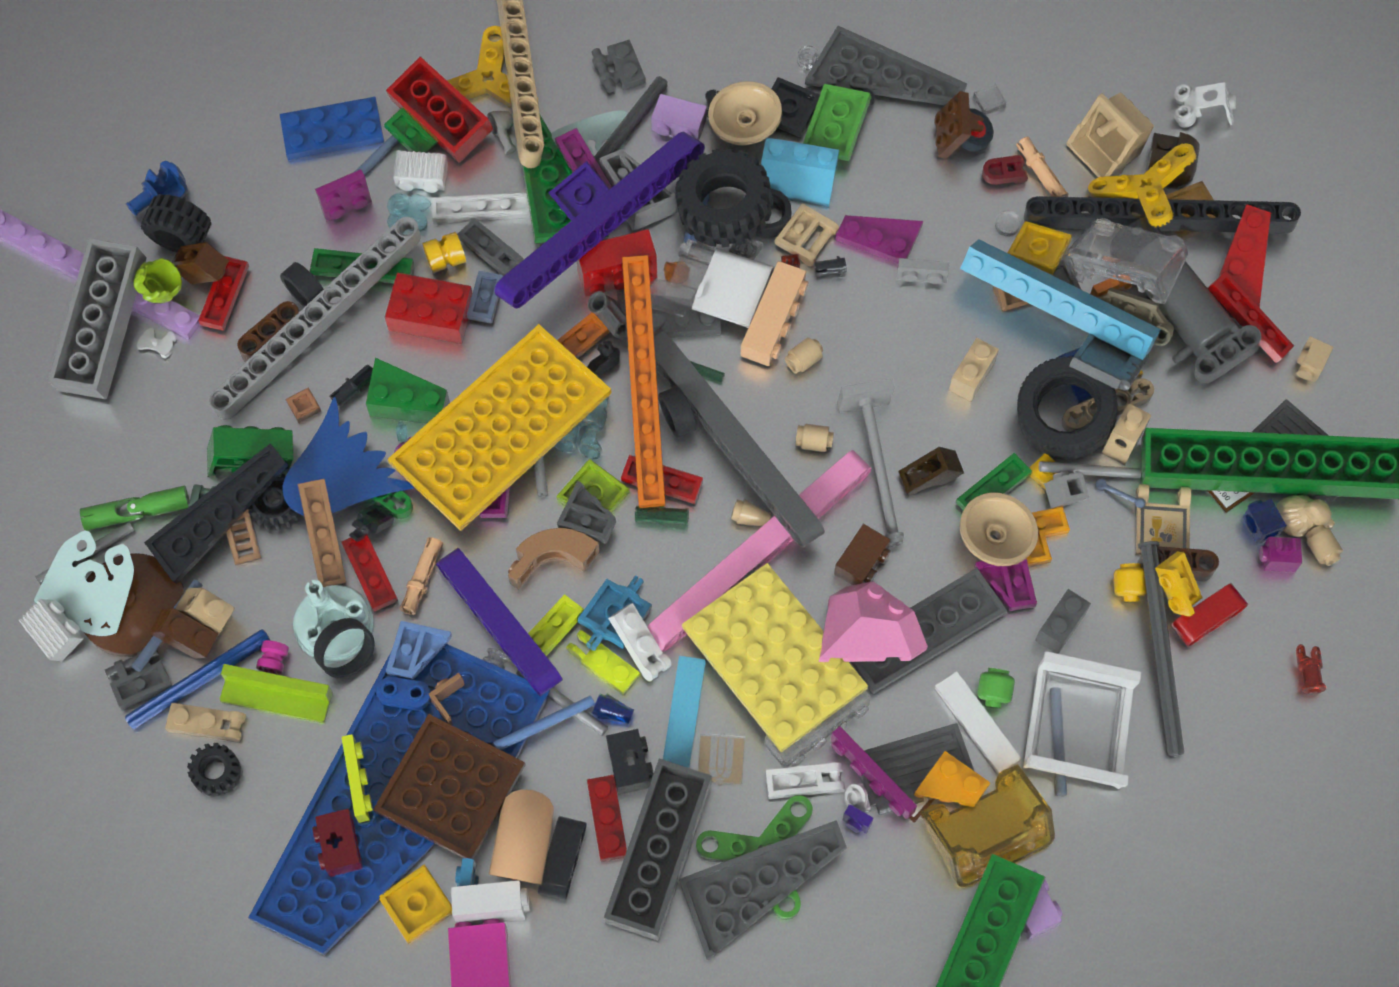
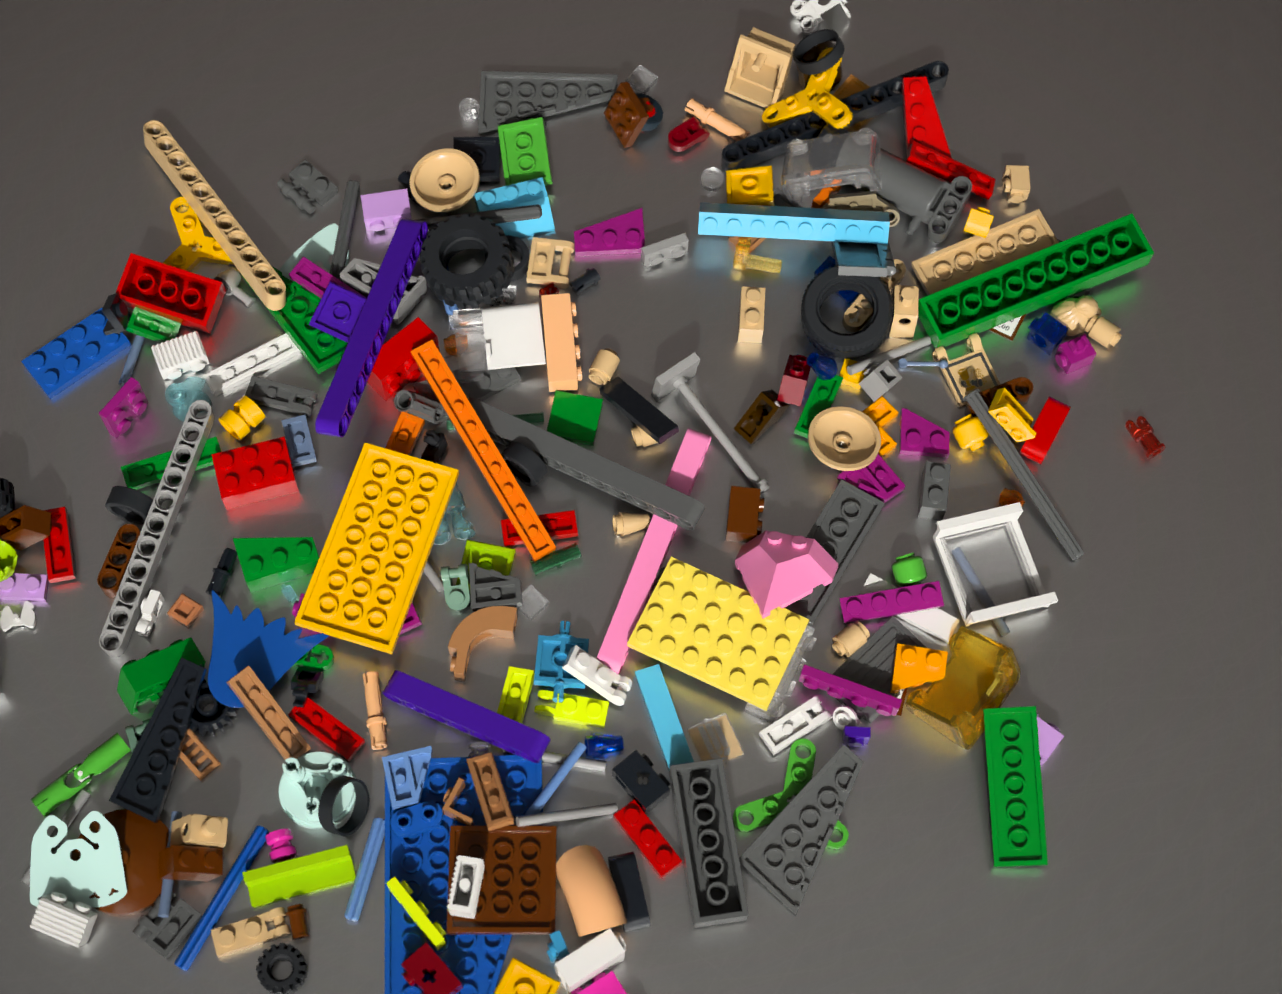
camera: 30 degrees left, 0 degrees up
none -> black bracket [102,293,131,335]
none -> white plate [135,589,165,638]
none -> reddish brown pin [285,904,309,940]
none -> medium blue axle [344,817,385,921]
none -> dark grey axle [416,204,542,232]
none -> sand green plate [441,564,471,611]
none -> white brick [447,855,485,919]
none -> medium nougat tile [466,752,514,831]
none -> light grey bar [516,803,618,827]
none -> clear tile [517,585,549,621]
none -> green tile [547,391,603,446]
none -> black tile [599,377,679,444]
none -> clear yellow piece [733,237,782,274]
none -> dark red brick [777,354,813,406]
none -> black tyre [793,29,844,75]
none -> clear blue cone [807,353,838,380]
none -> tan brick [832,621,870,657]
none -> magenta plate [839,581,944,624]
none -> magenta wing [899,408,950,458]
none -> tan plate [911,209,1059,295]
none -> yellow plate [964,207,994,238]
none -> clear orange plate [999,487,1025,507]

